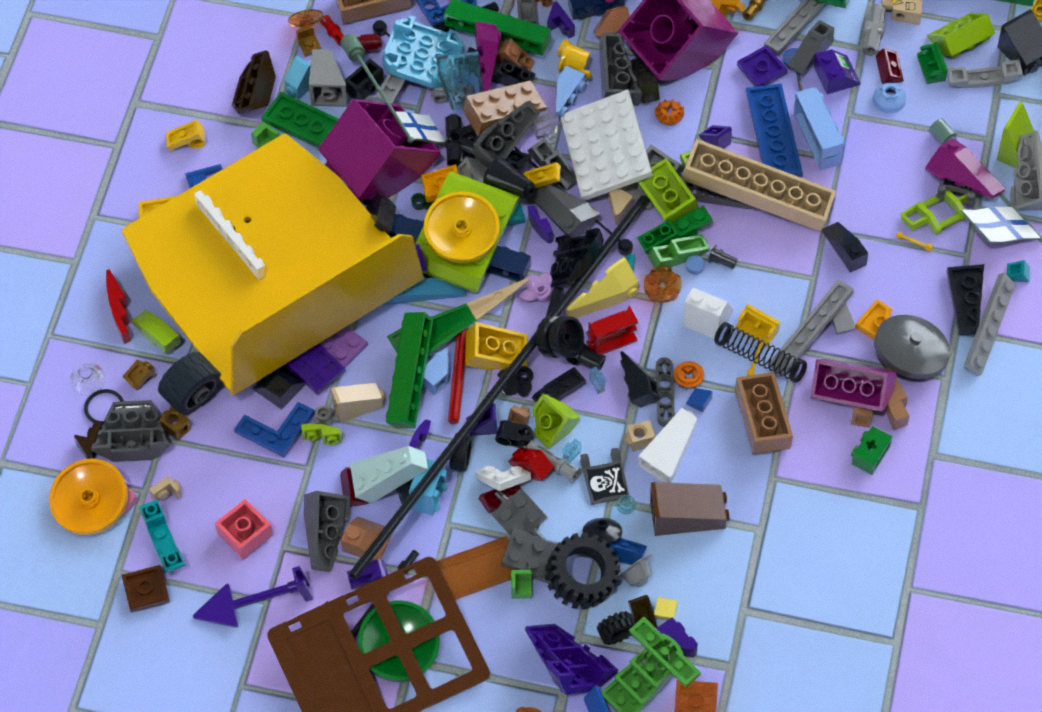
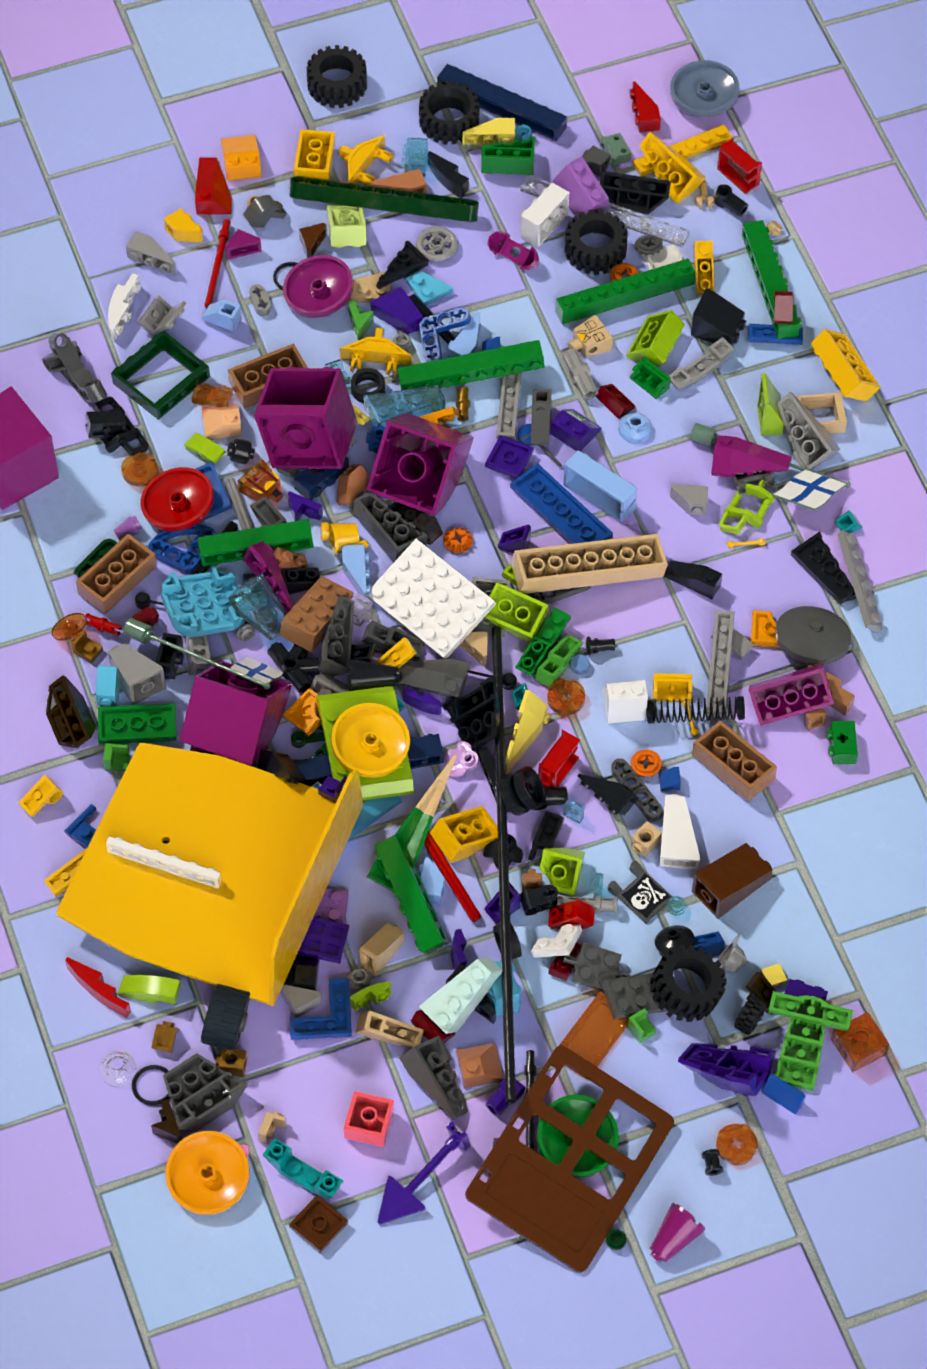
camera: 35 degrees left, 0 degrees up
none -> light grey slope [281,984,322,1017]
none -> tan slope [355,1010,424,1048]
none -> light grey slope [670,484,708,516]

